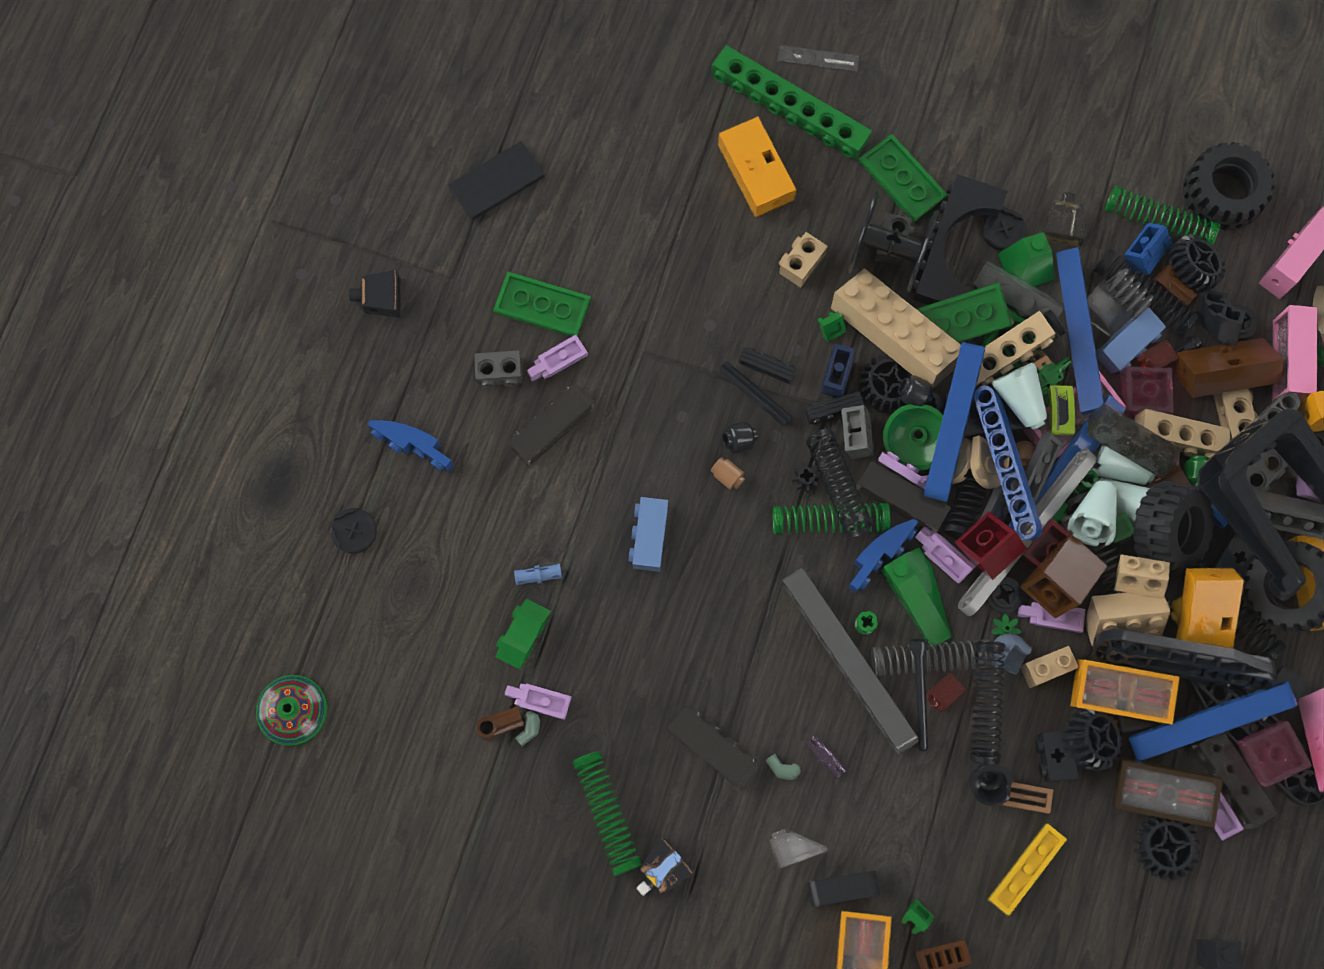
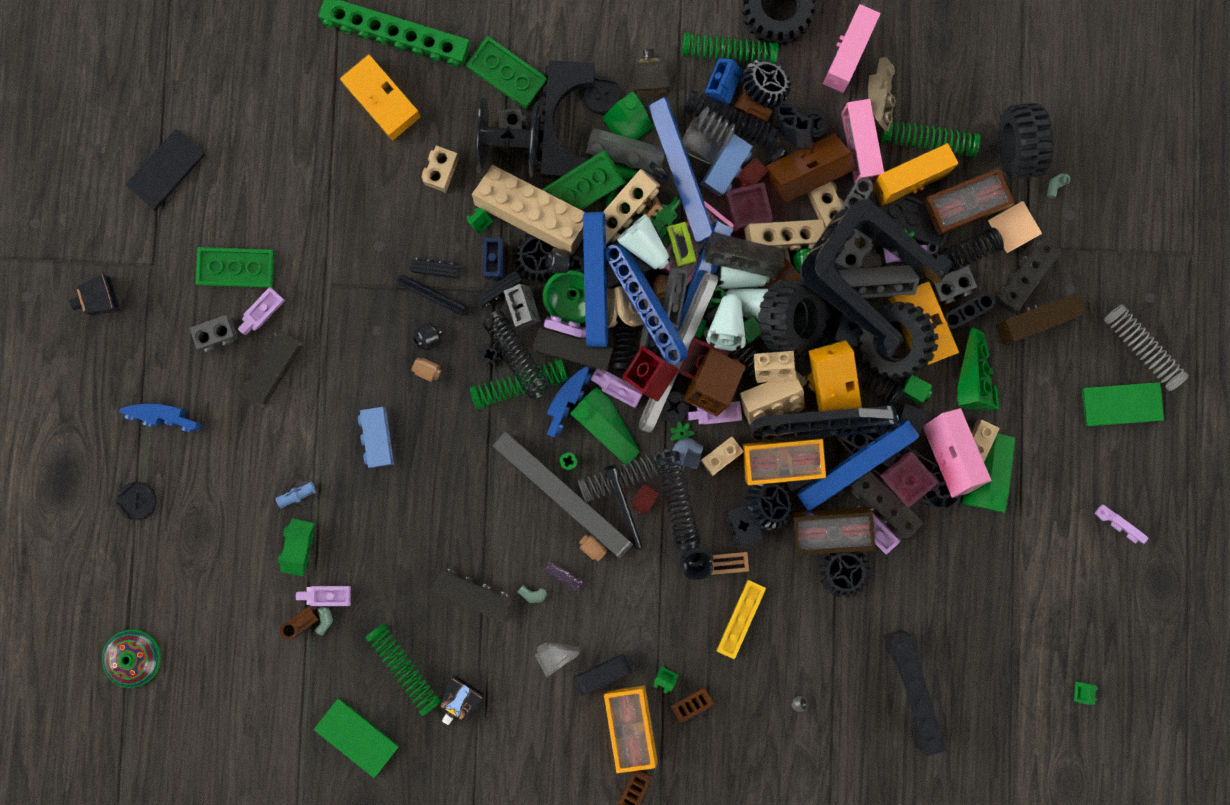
camera: 15 degrees left, 10 degrees up
none -> green tile [314,698,399,778]
none -> medium nougat brick [579,534,608,561]
none -> green brick [902,375,932,404]

